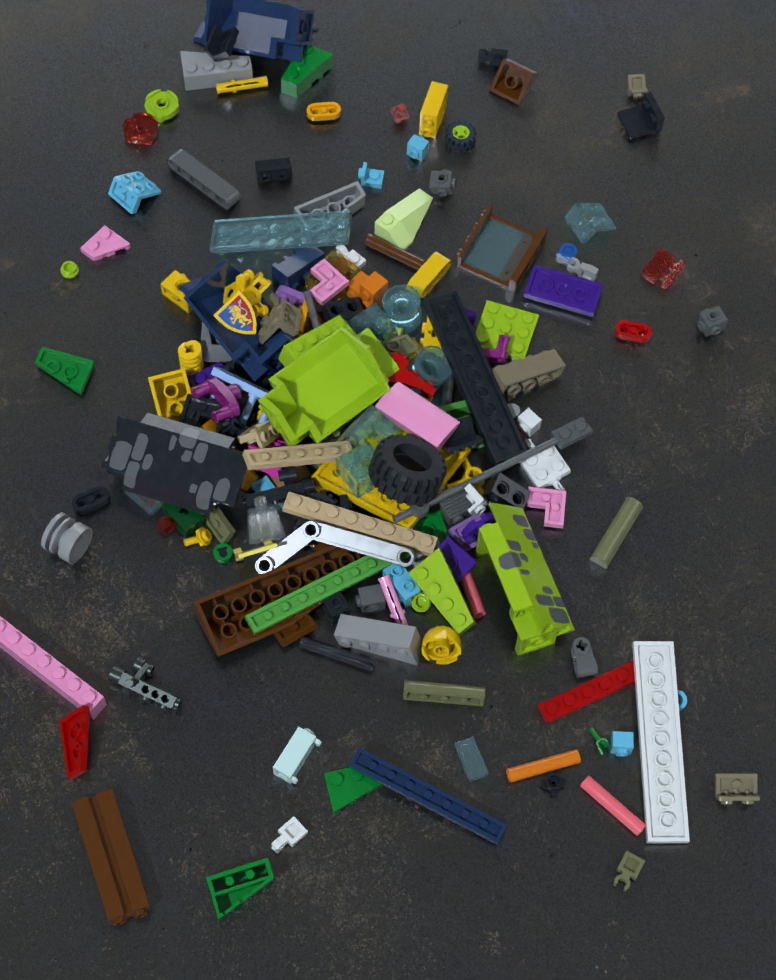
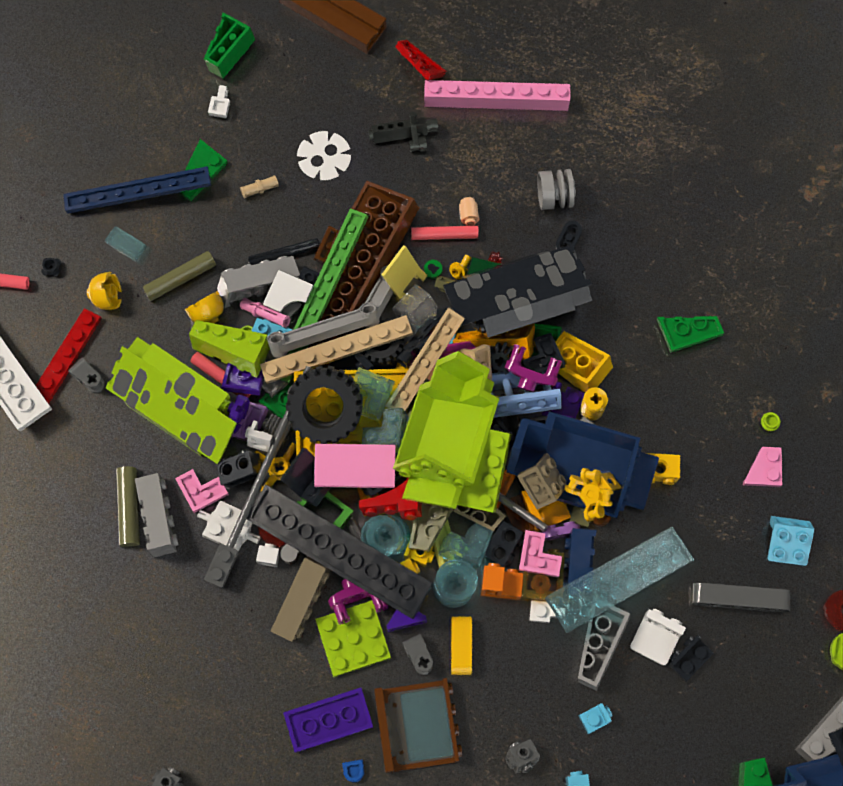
camera: 145 degrees right, 10 degrees up
shield [213,290,257,334] -> none
yellow pin [216,76,268,94] -> none
light aqua brick [273,726,322,784] -> none
light orange plate [307,102,341,121] -> none
reddish brown piece [364,233,426,270] -> none
yellowish green wedge [374,188,433,250] -> none
orange piece [506,749,581,783] -> none
light grey plate [566,257,599,282] -> none
green hand [589,727,611,755] -> none
medium azure plate [610,731,634,757] -> none
red plate [615,320,652,343] -> none
none -> yellow cylinder [87,272,122,310]
none -> light grey wedge [135,473,179,557]
none -> tan pin [240,175,279,198]
none -> white tile [263,270,313,313]
none -> white piece [297,131,351,180]
none -> dark grey piece [402,634,433,675]
none -> coral piece [411,226,478,240]
none -> light nougat brick [459,197,479,226]
none -> white bracket [630,609,686,665]

